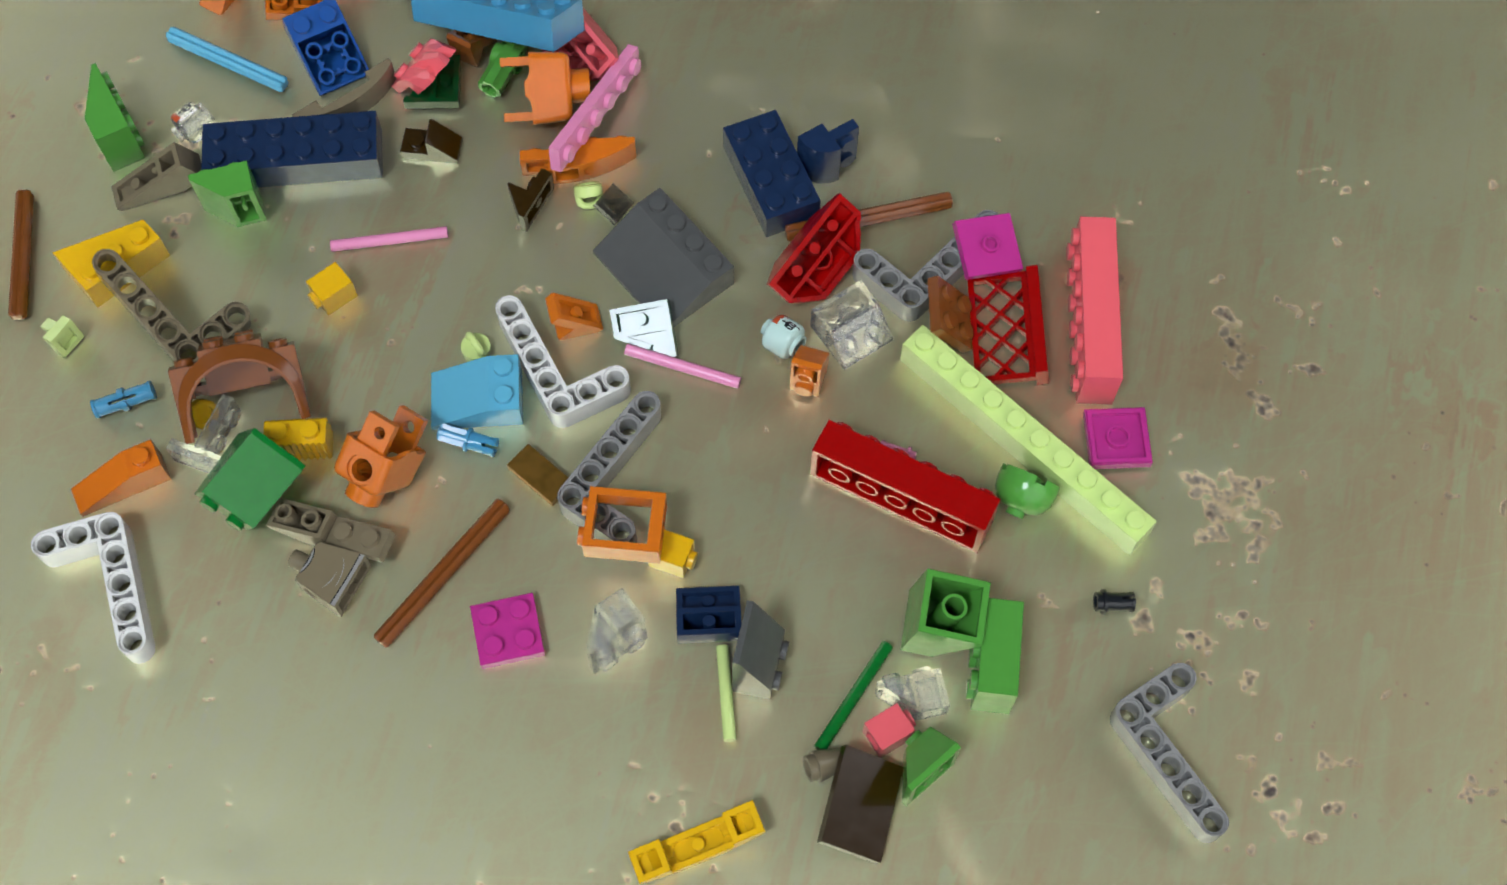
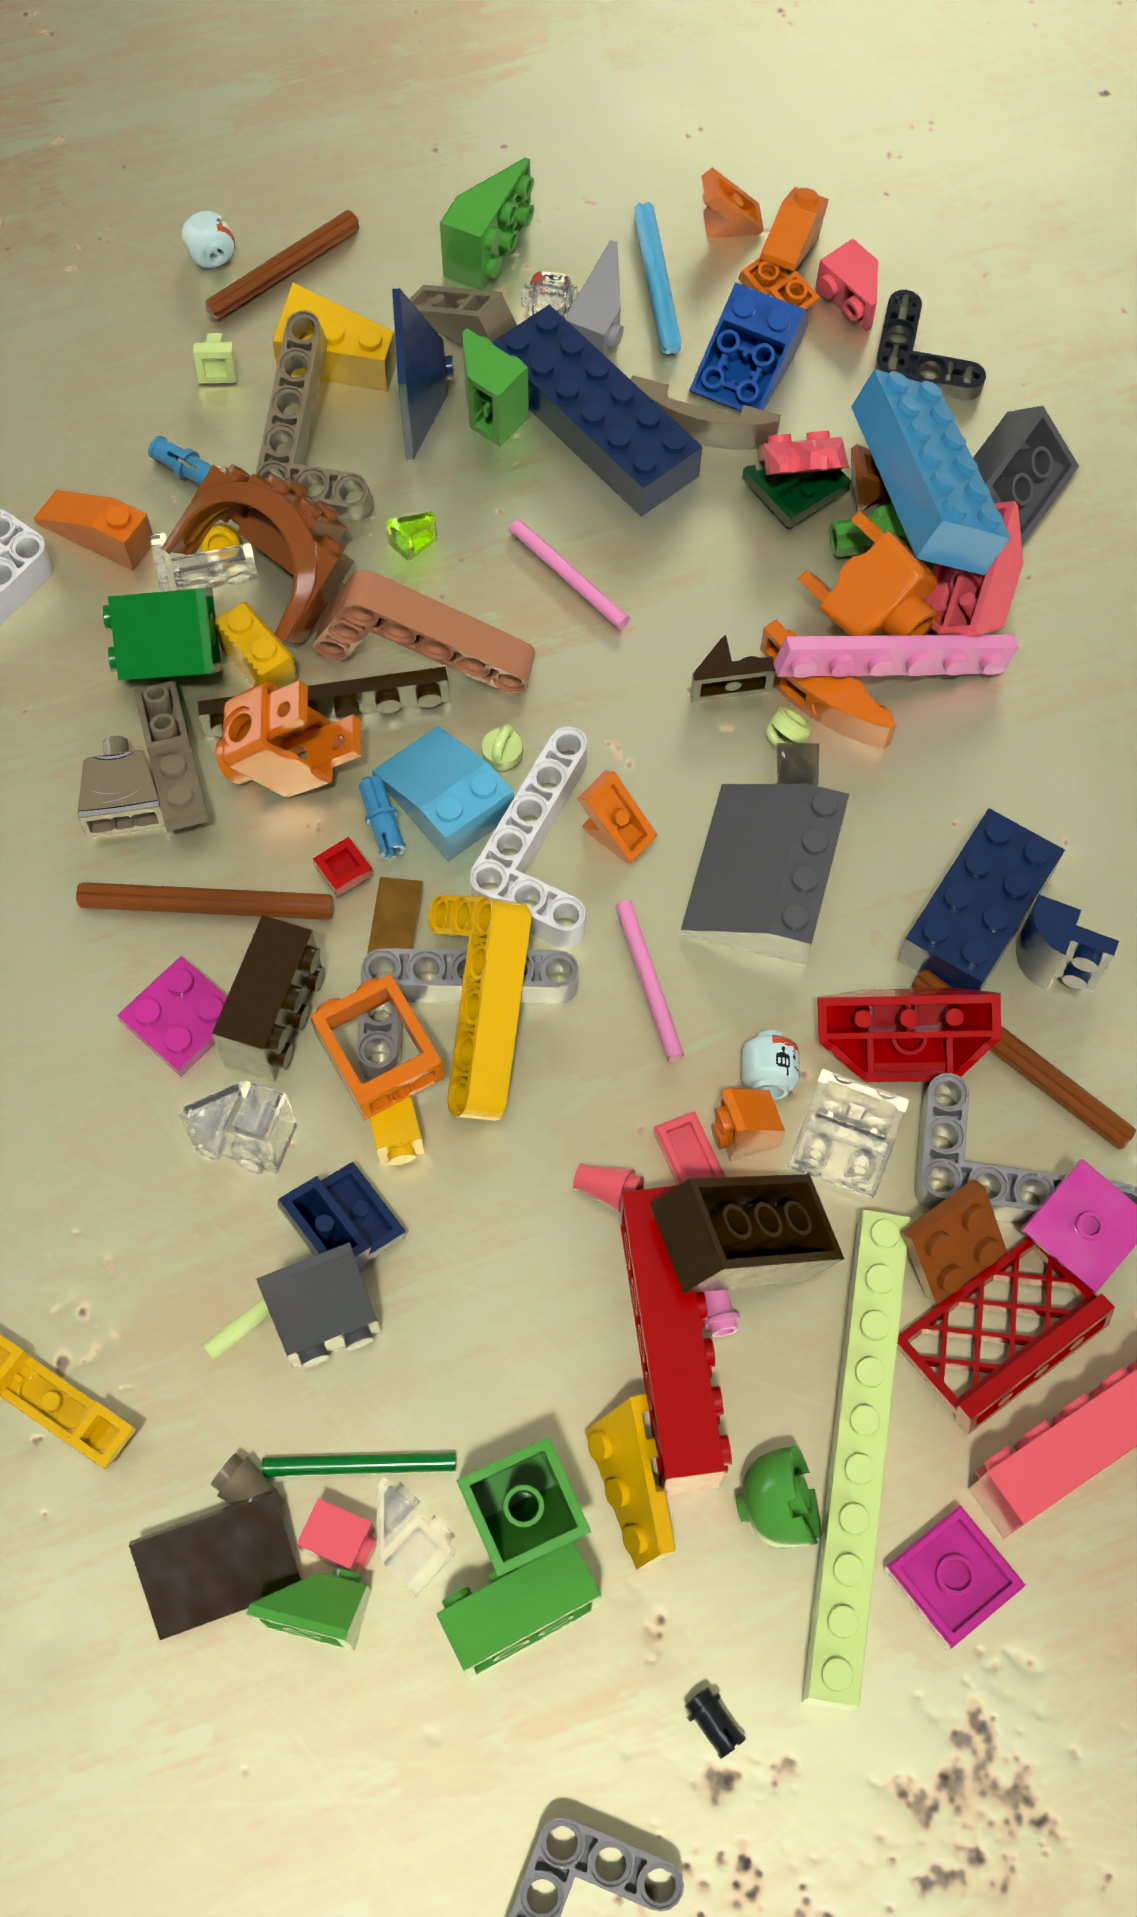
camera: 55 degrees right, 0 degrees up
yellow brick [306,262,358,316] -> none
dark brown slope [400,119,463,164] -> none
wing [609,299,679,357] -> none
none -> dark brown plate [197,666,450,737]
none -> dark brown brick [212,915,325,1082]
none -> red plate [312,837,373,897]
none -> nougat beam [313,570,535,693]
none -> clear neon green slope [386,511,437,561]
none -> dark blue slope [392,288,454,460]
none -> yellow beam [428,895,531,1121]
none -> light grey slope [564,240,624,356]
none -> coral cone [573,1163,644,1213]
none -> yellow wing [584,1393,676,1570]
none -> dark brown brick [650,1174,845,1294]
none -> coral tile [653,1111,725,1185]

